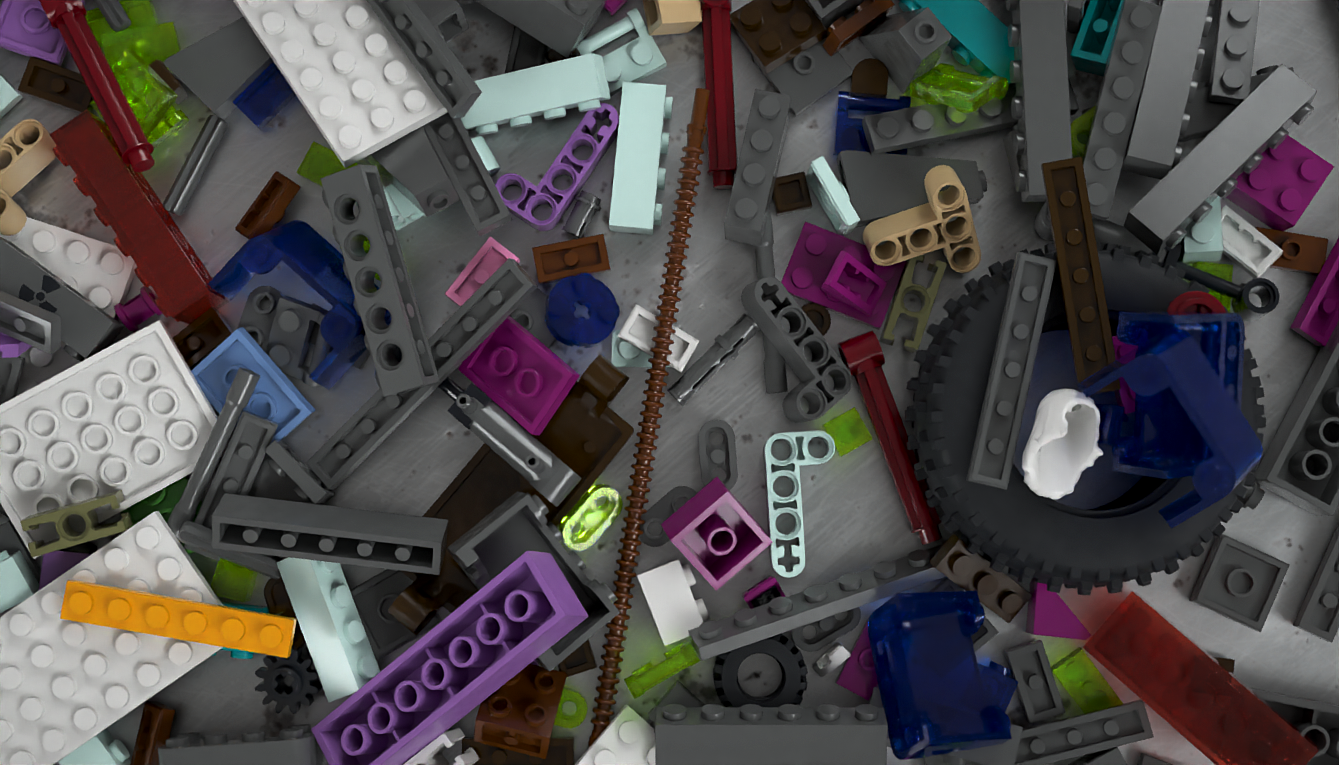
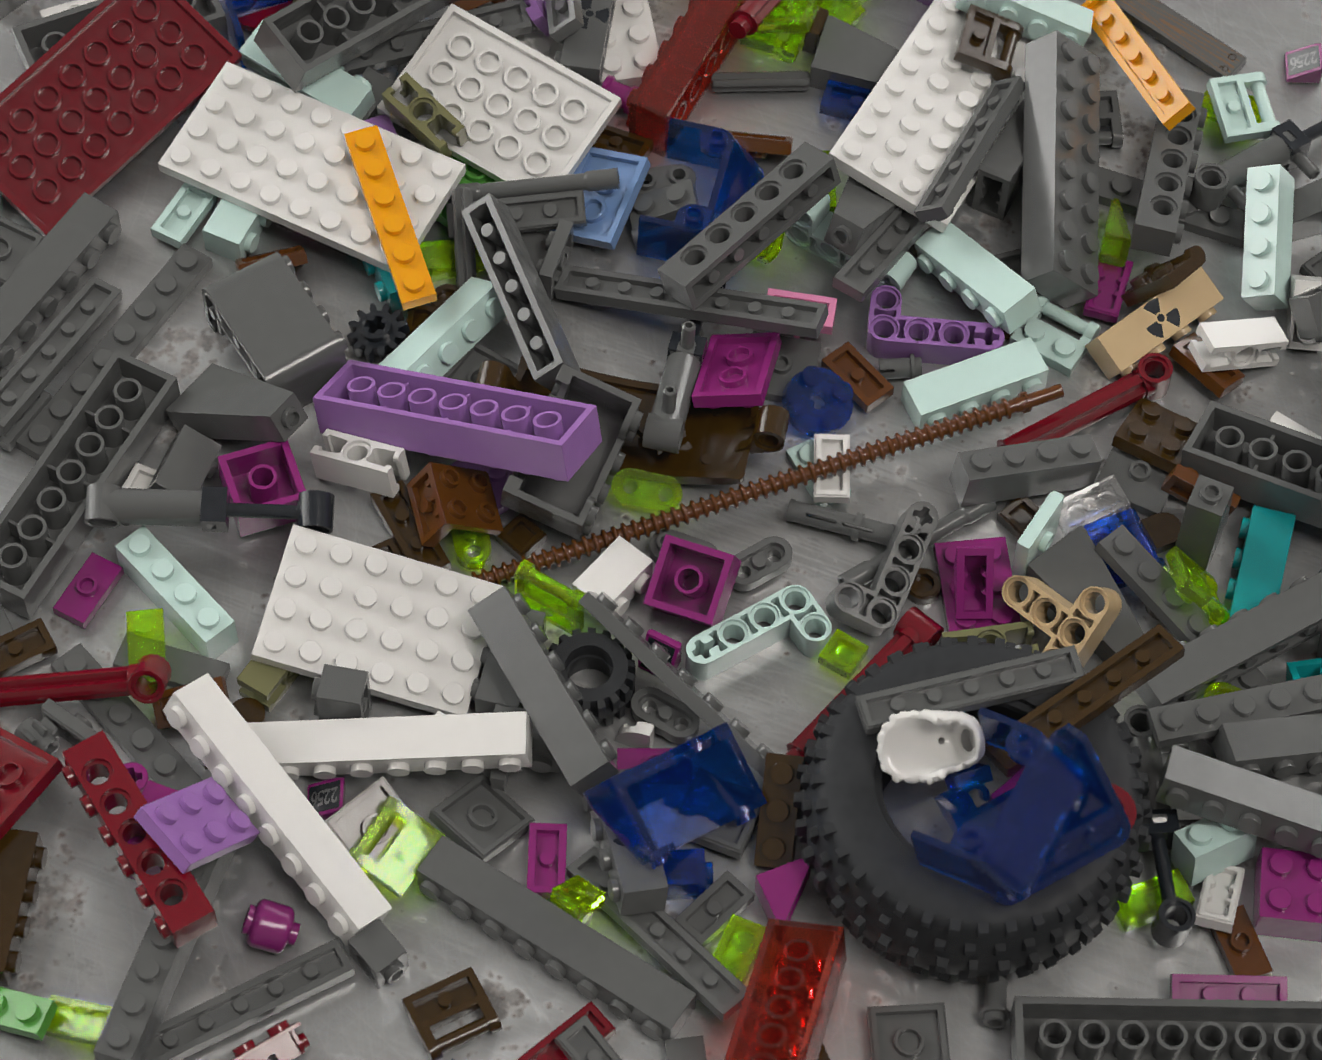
camera: 60 degrees right, 25 degrees down
none -> clear plate [1058,474,1131,536]

